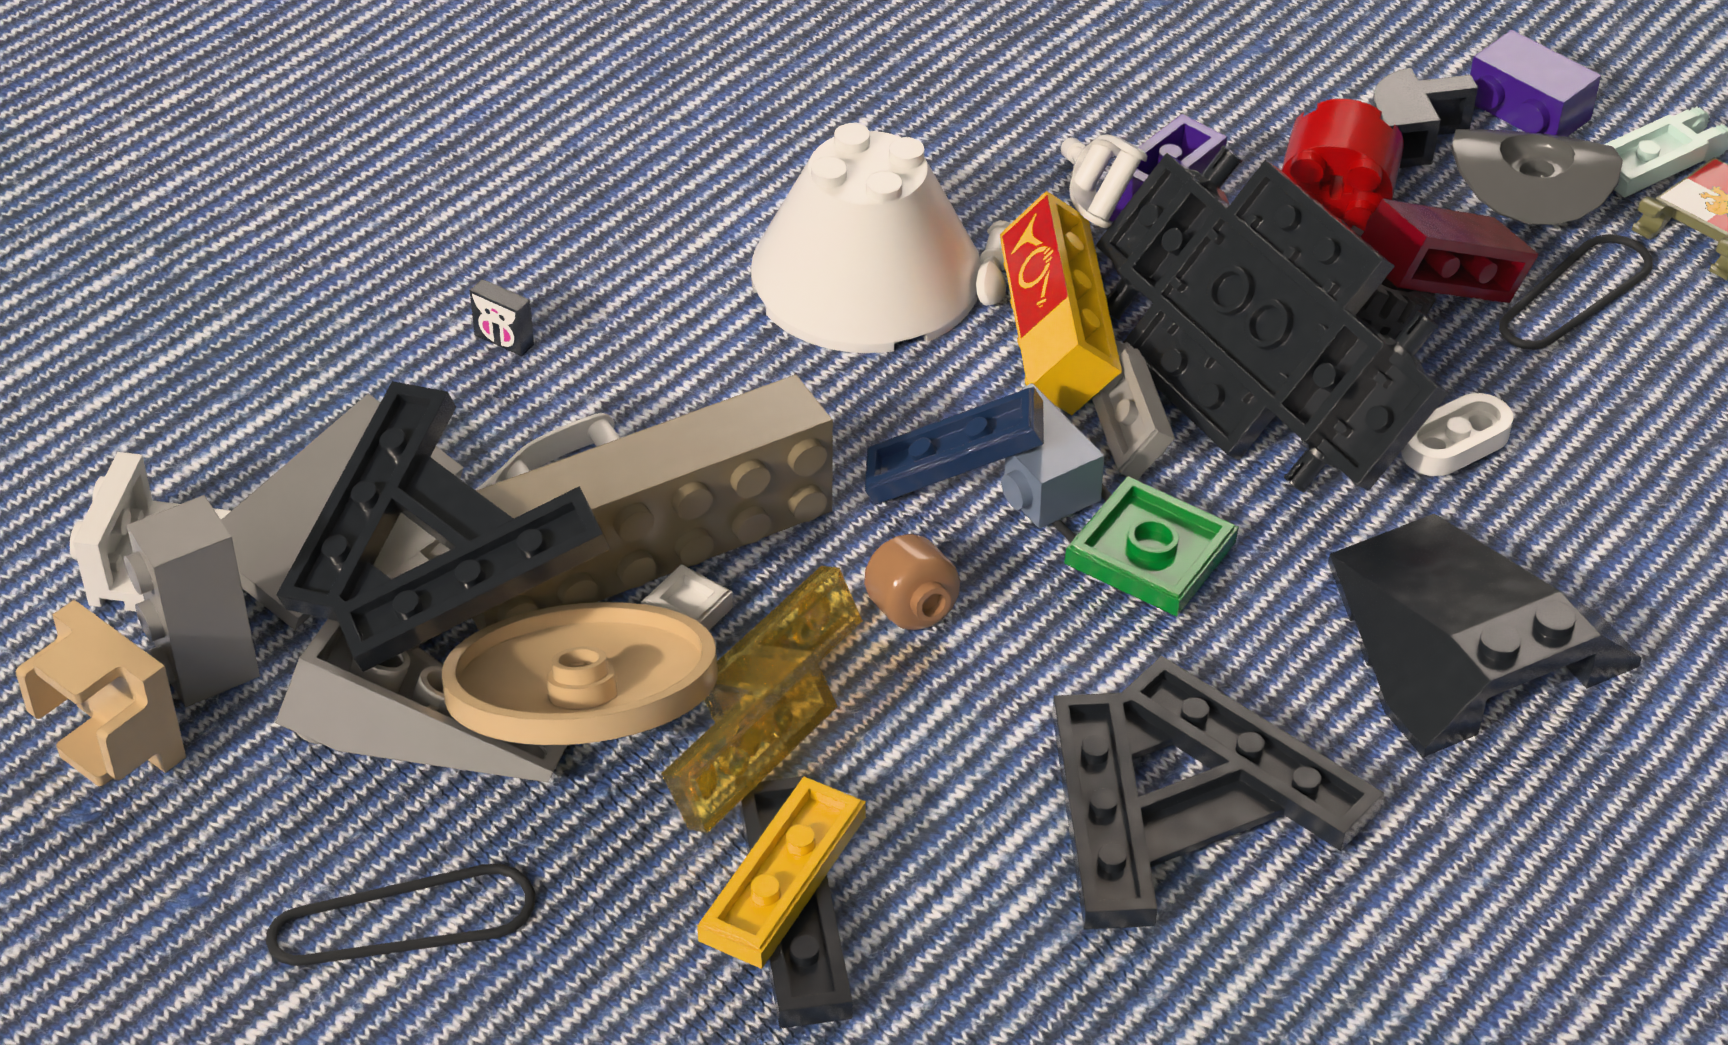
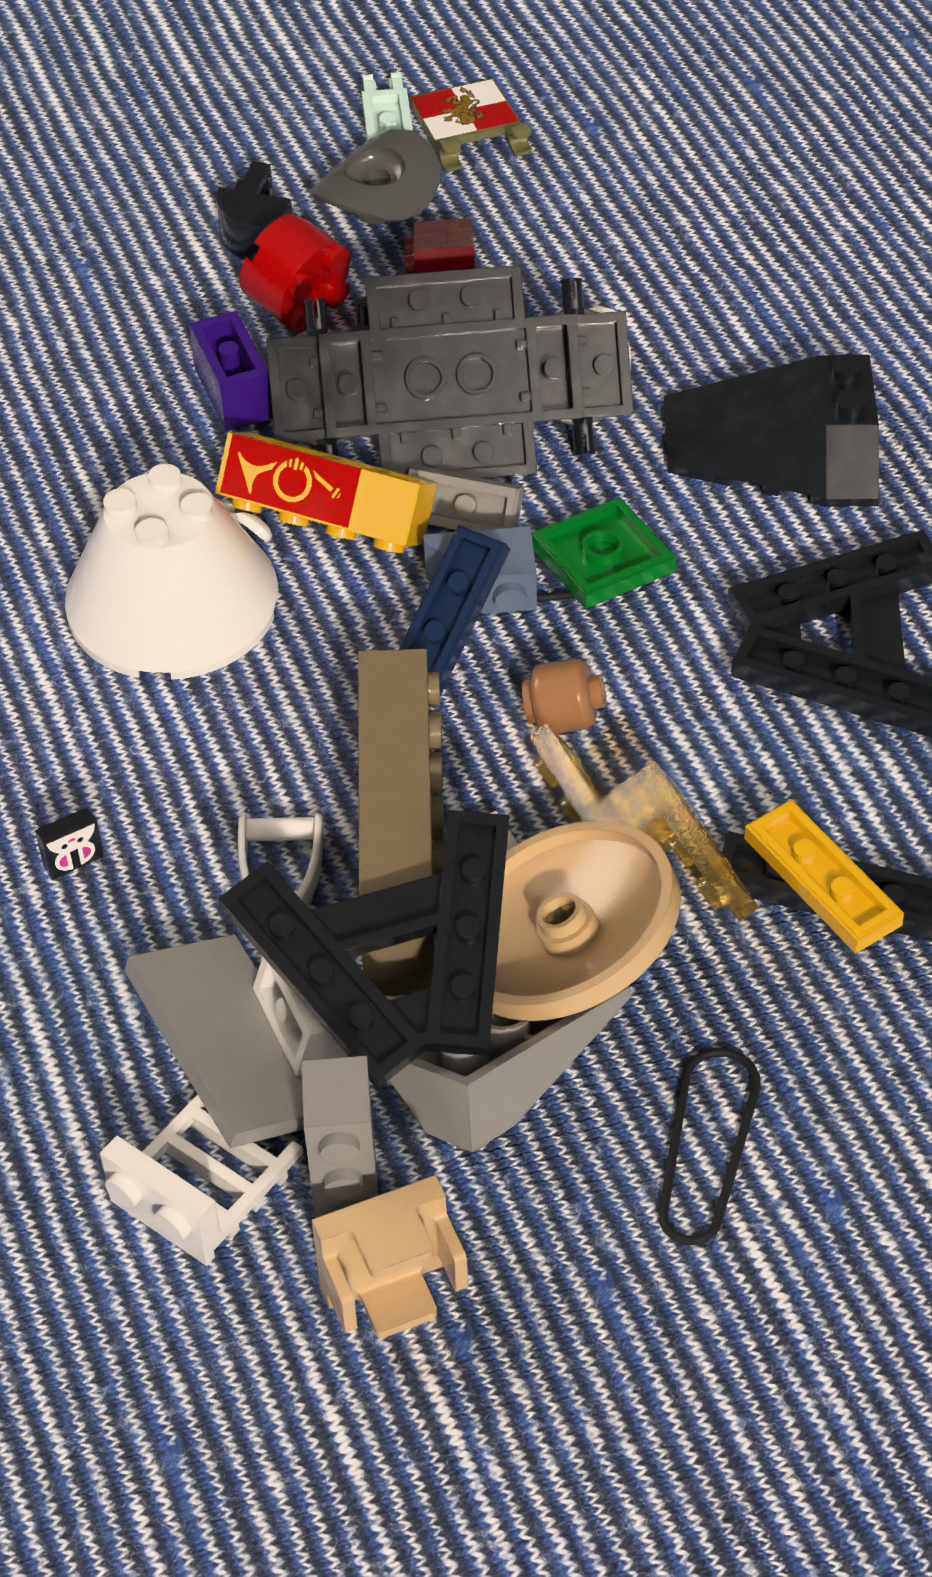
camera: 60 degrees left, 5 degrees up
white piece [1061,134,1147,228] -> none
dark purple brick [1470,30,1601,137] -> none
black piece [1499,234,1653,350] -> none

